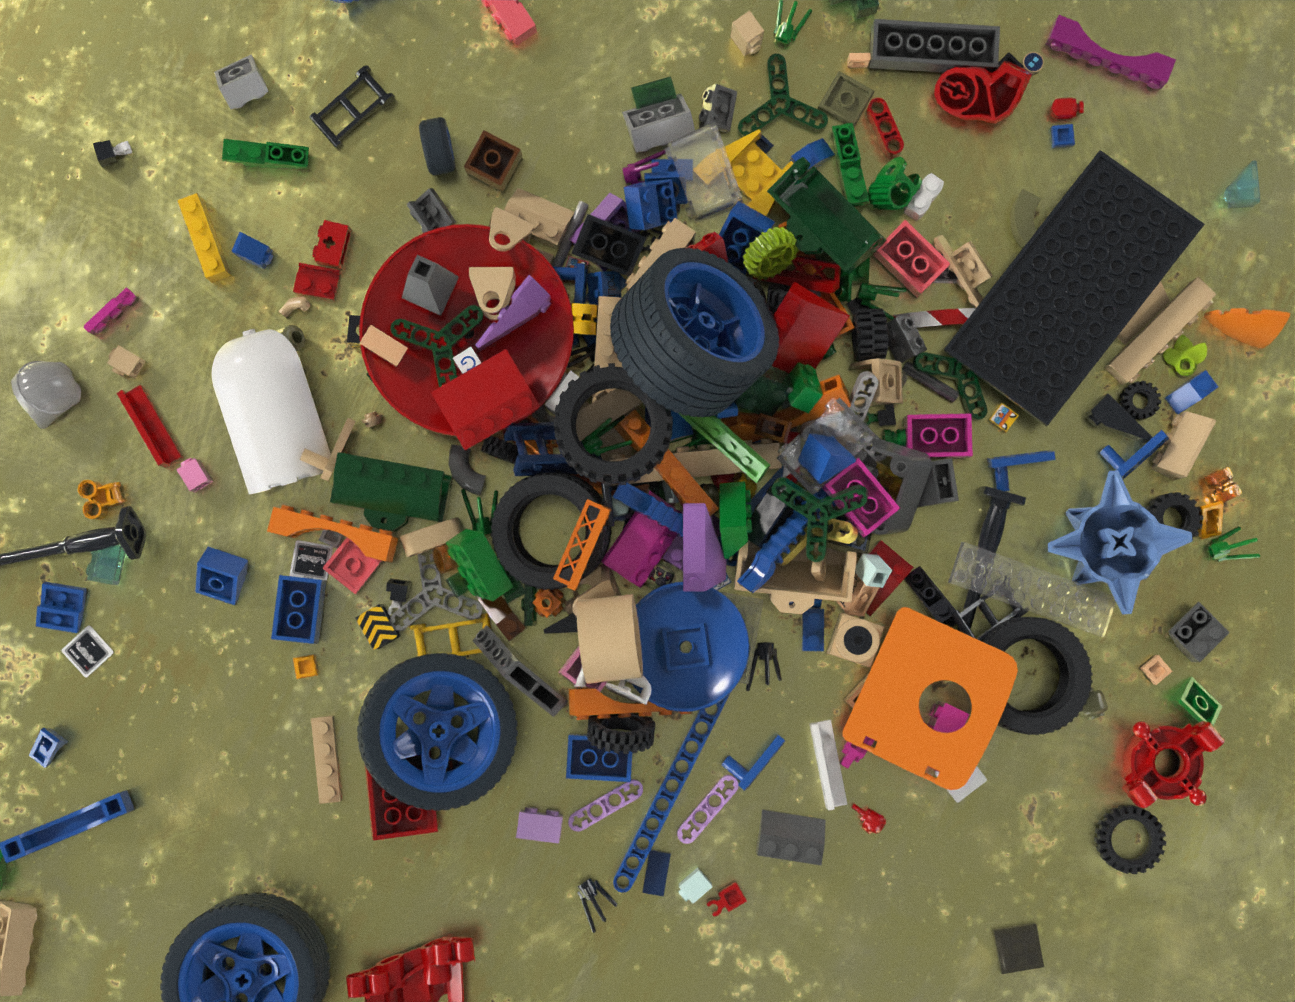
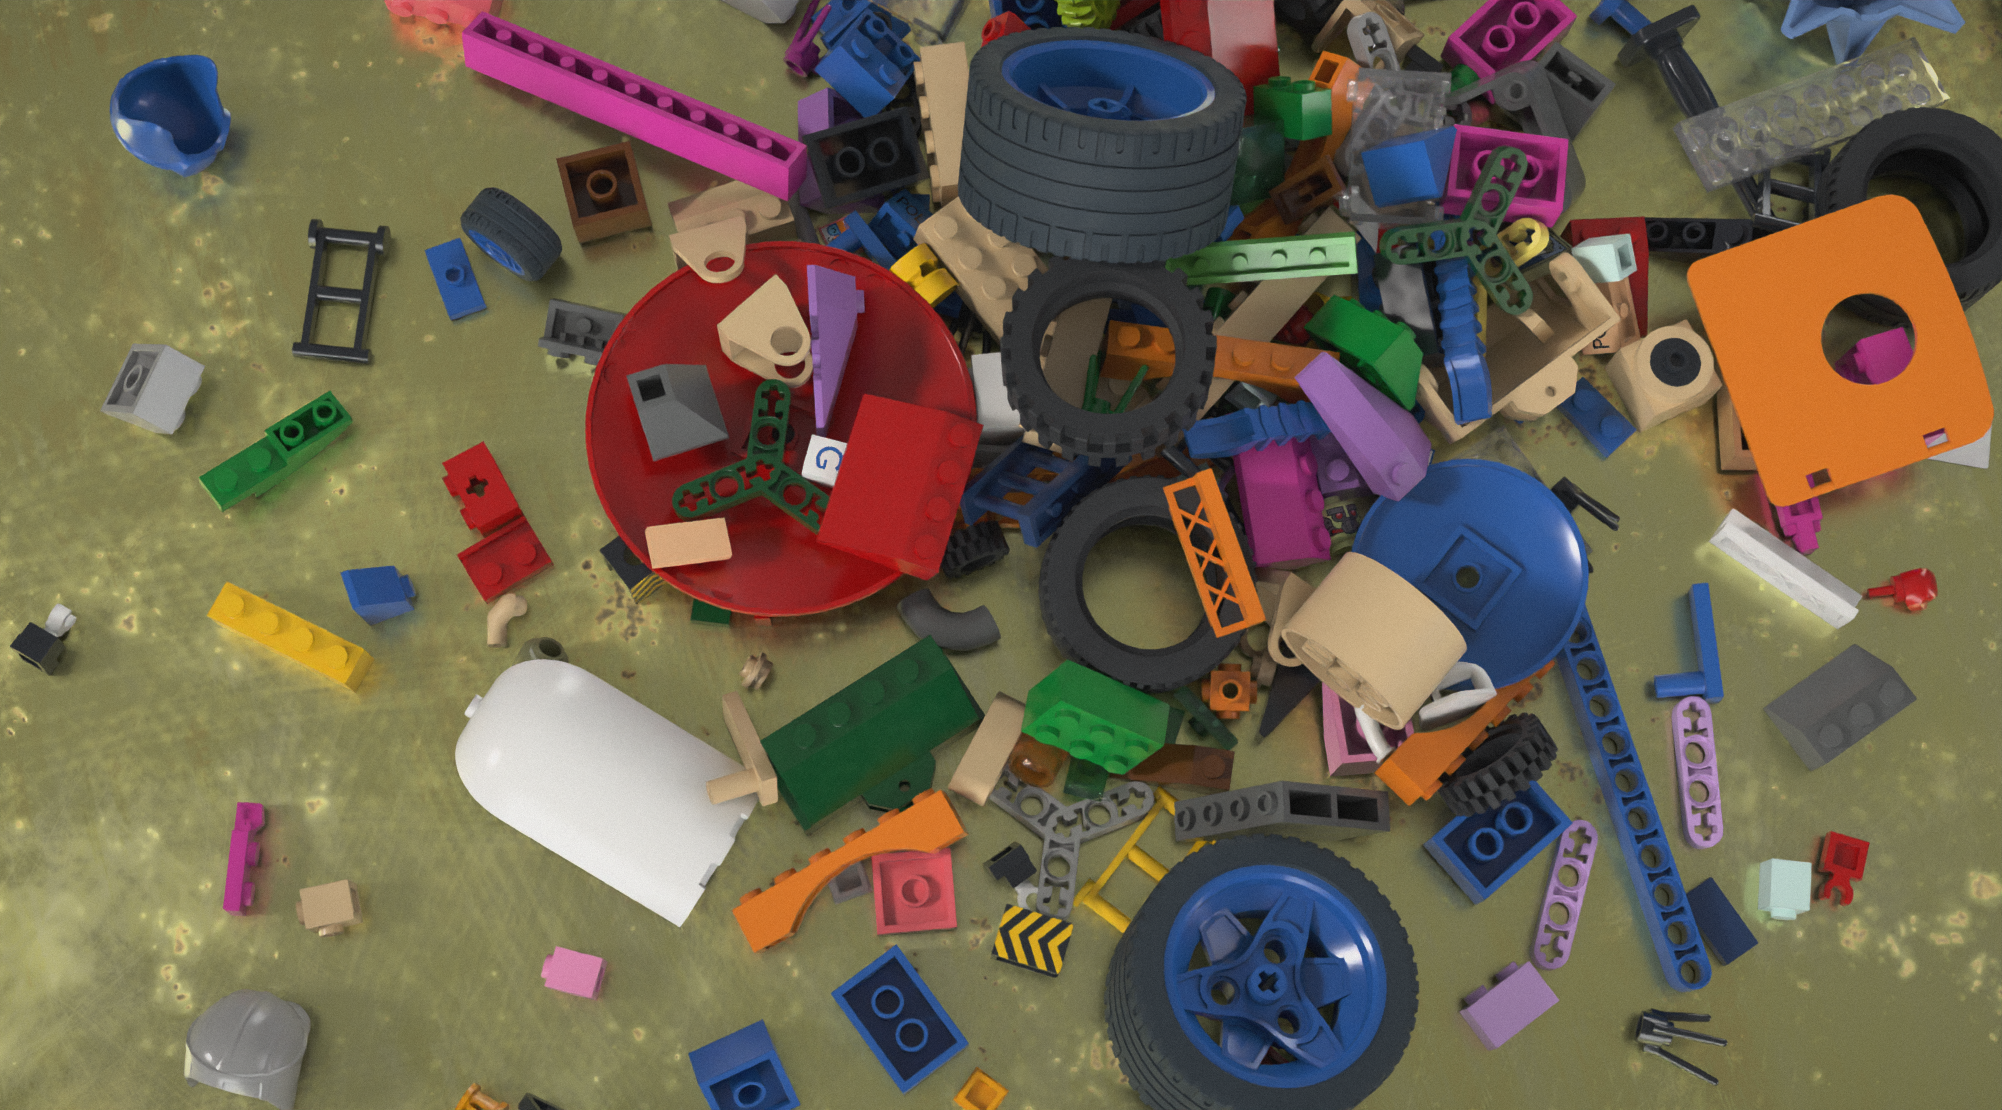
camera: 50 degrees left, 10 degrees down
red fence [116,385,184,468] -> none
sticker [289,540,333,580] -> none
green plant [461,489,498,534] -> none
none -> blue plate [424,238,487,321]
none -> dark pink brick [462,11,807,201]

